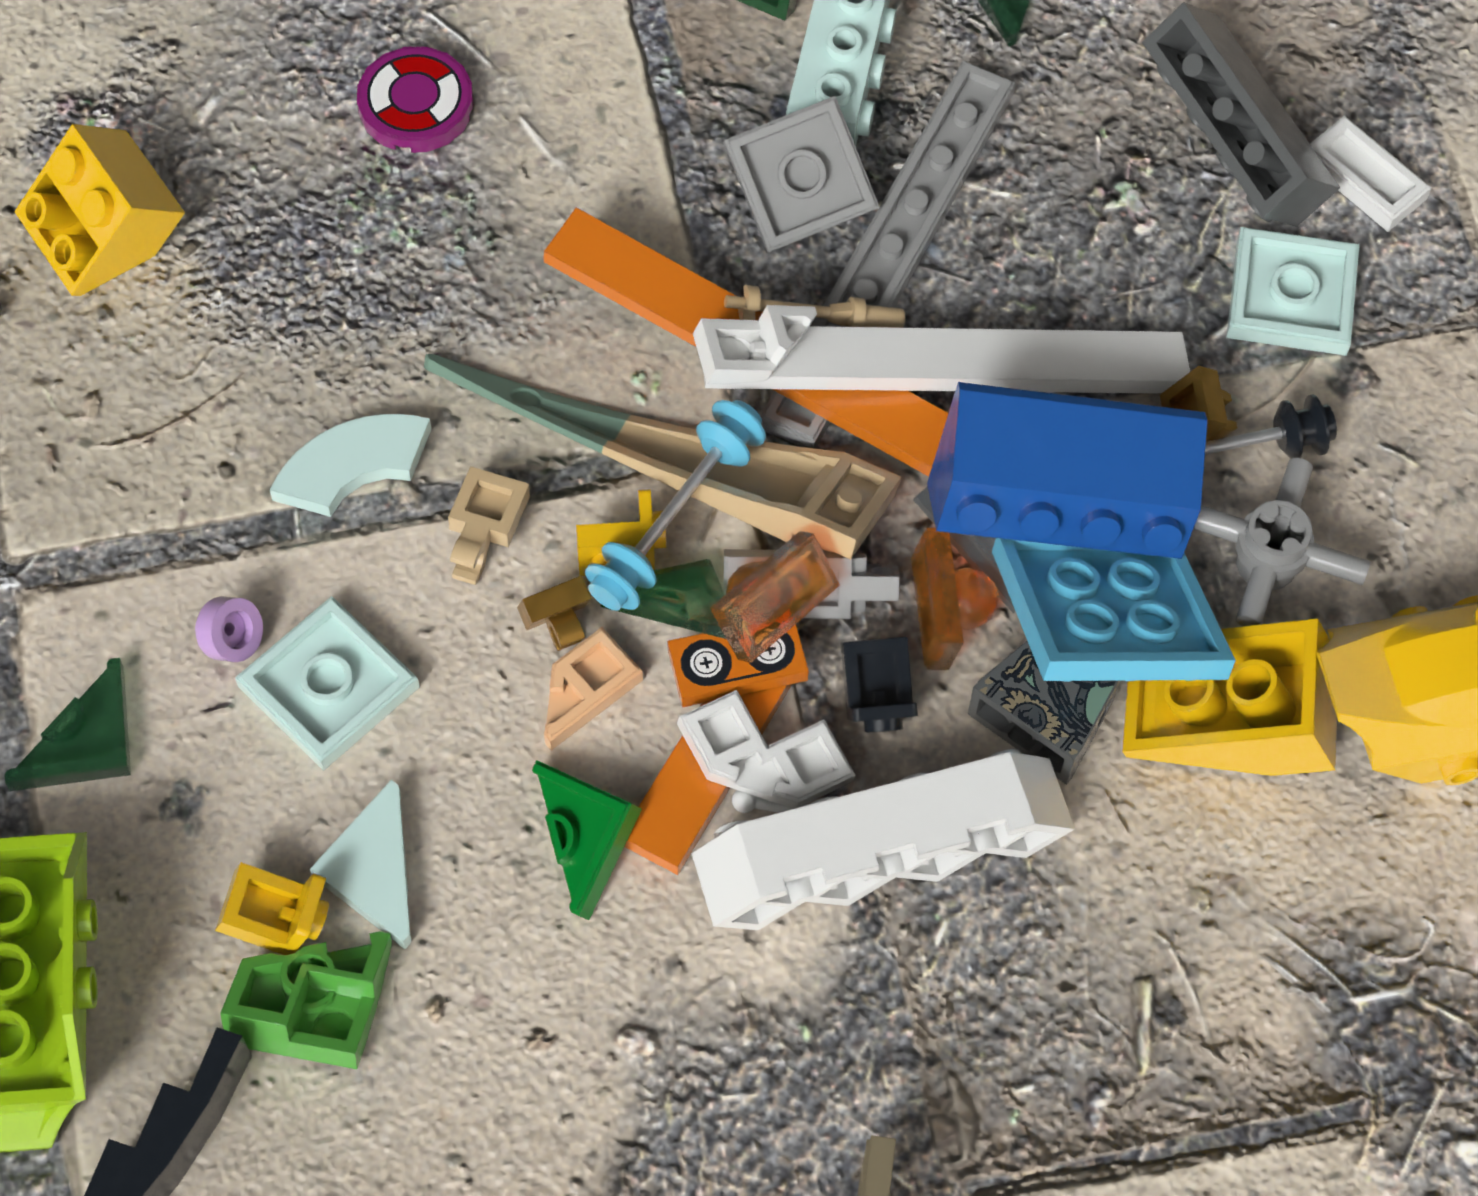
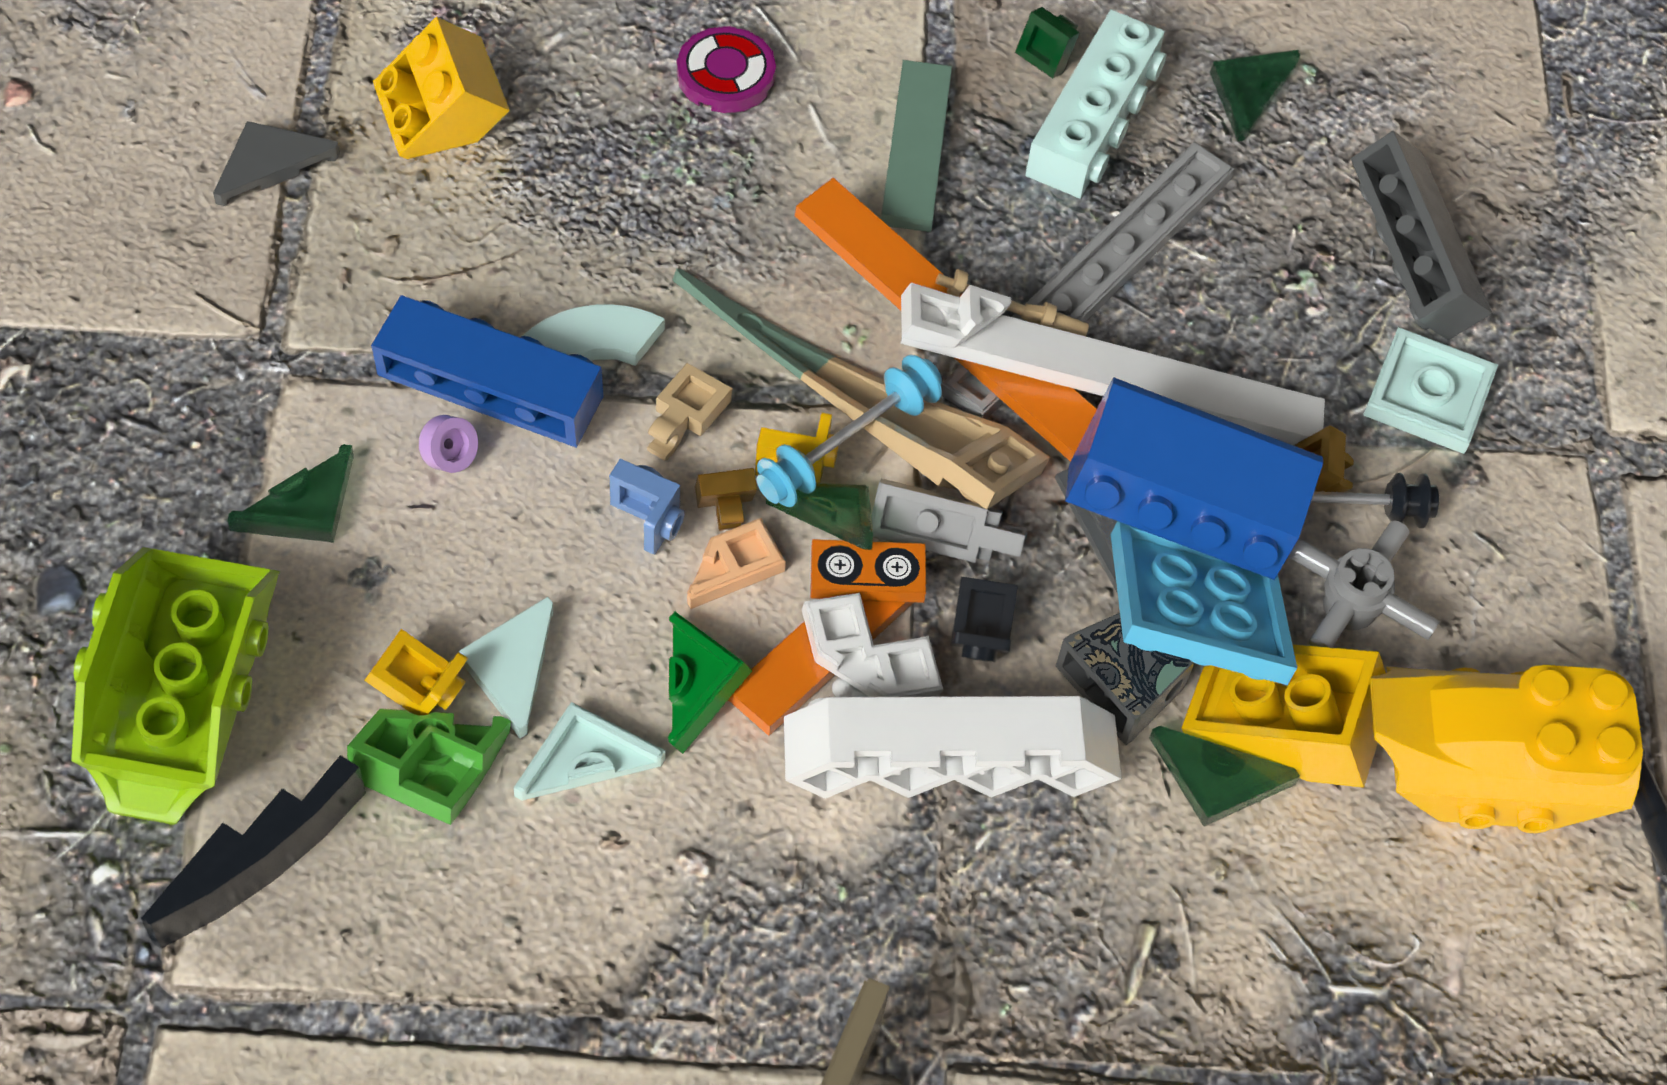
camera: 10 degrees right, 5 degrees down
light aqua tile [235,596,420,771] -> none
clear orange tile [710,531,840,663] -> none
light grey tile [723,96,880,253] -> none
clear orange tile [911,528,999,670] -> none
white tile [1310,115,1432,232] -> none
none -> blue brick [371,295,604,448]
none -> light aqua tile [514,702,666,801]
none -> medium blue bracket [609,459,685,555]
none -> sand green tile [881,60,952,232]
none -> clear green tile [1149,726,1300,827]

